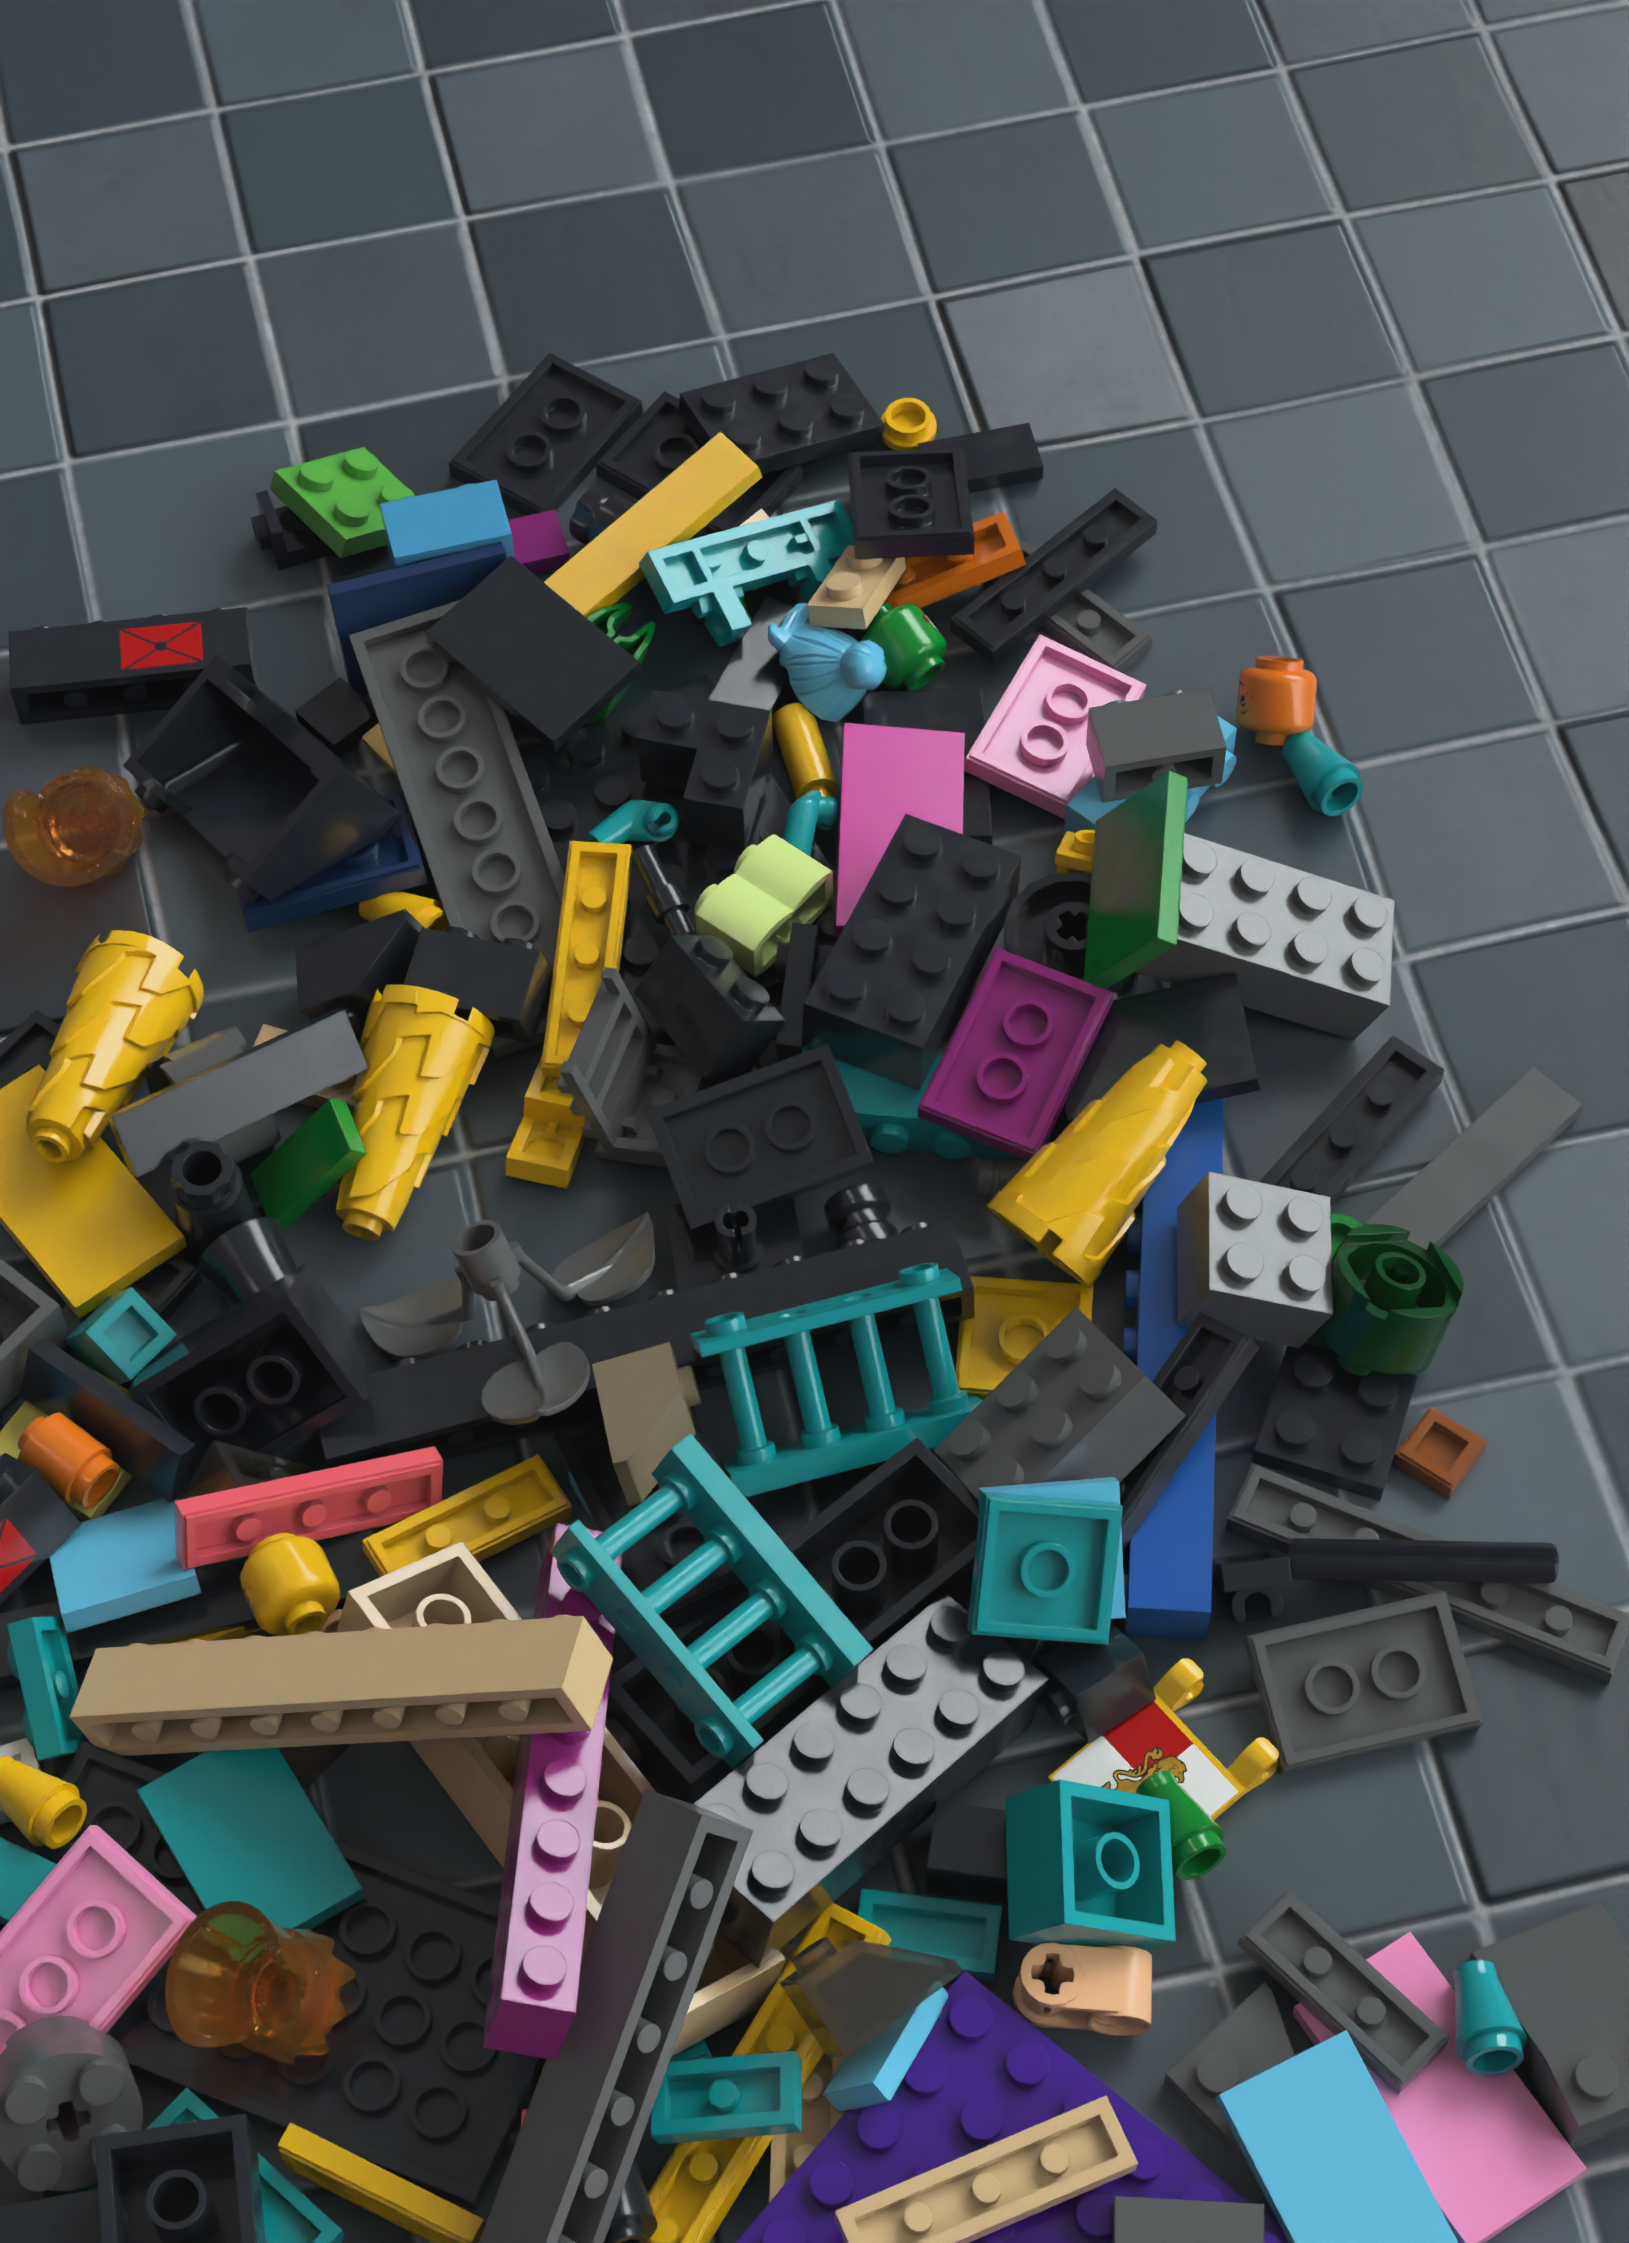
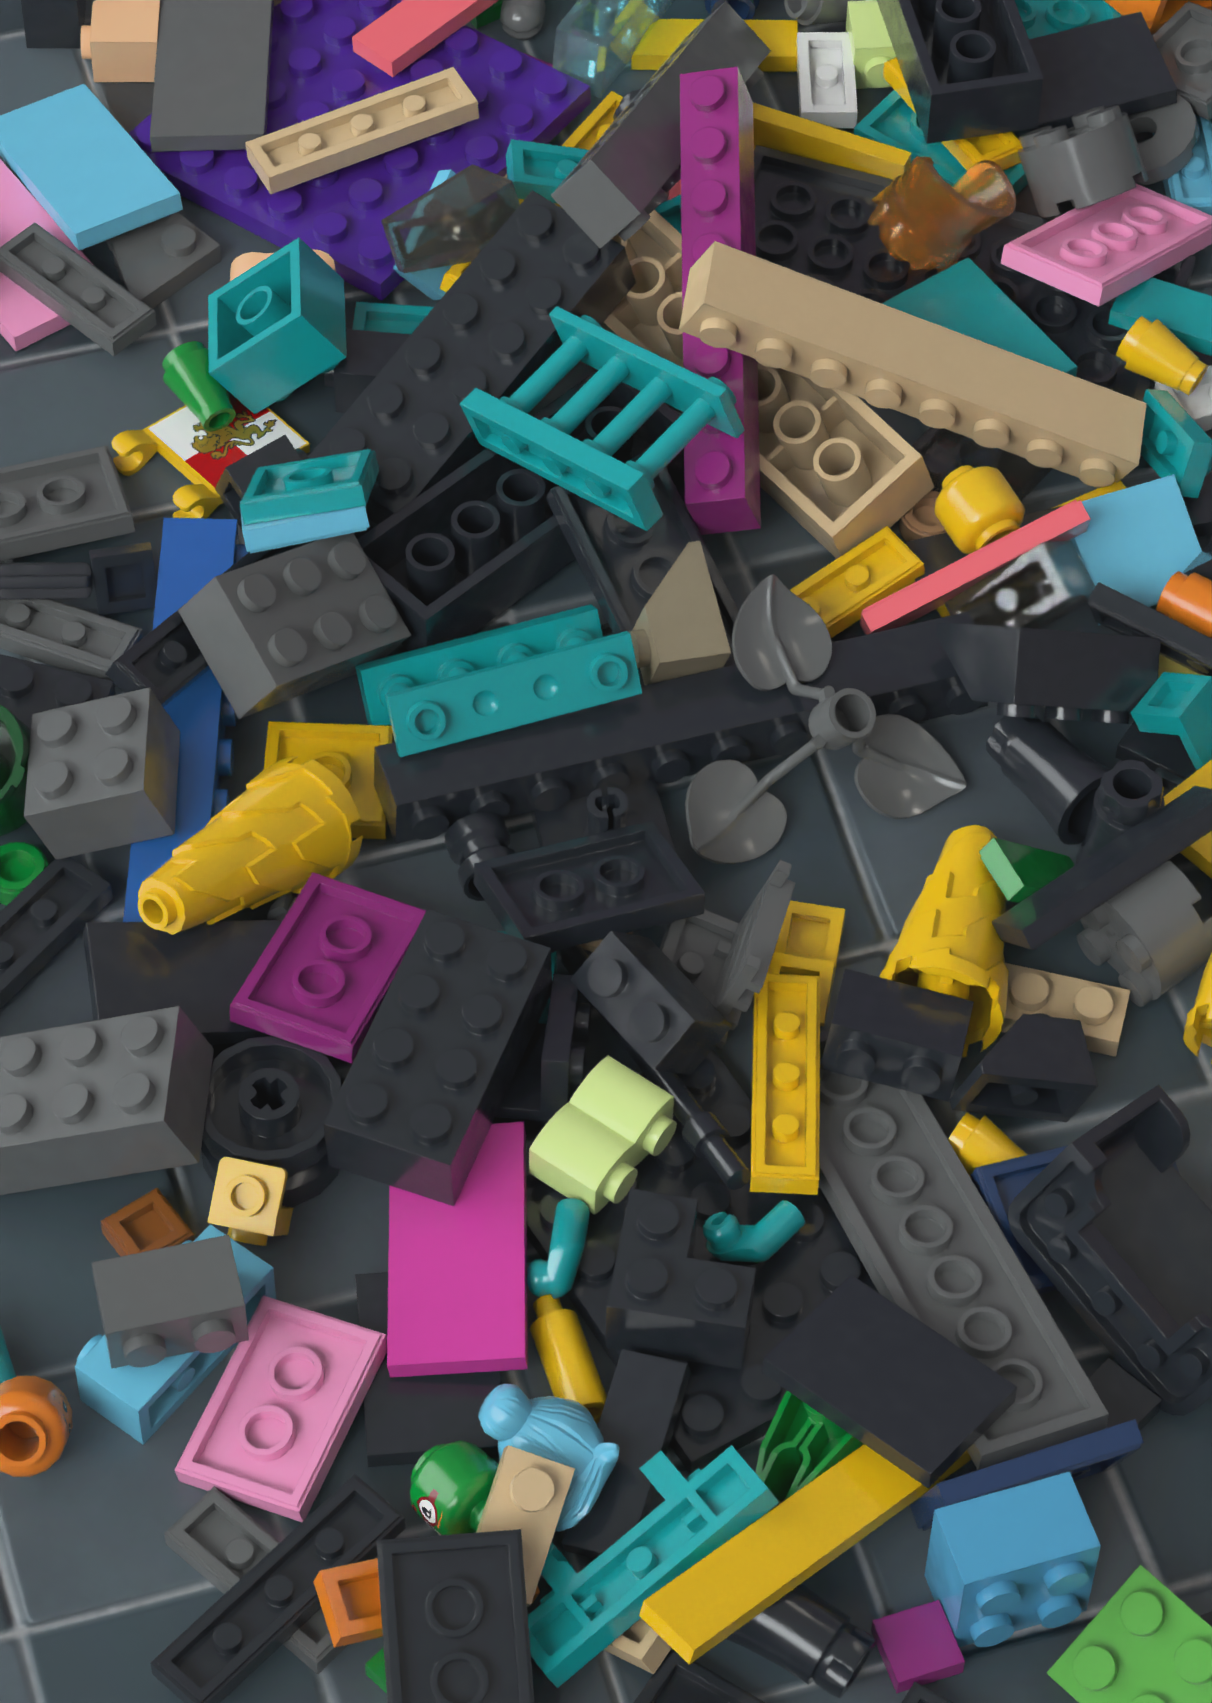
camera: 175 degrees right, 5 degrees down
green tile [1084,770,1188,989] -> none

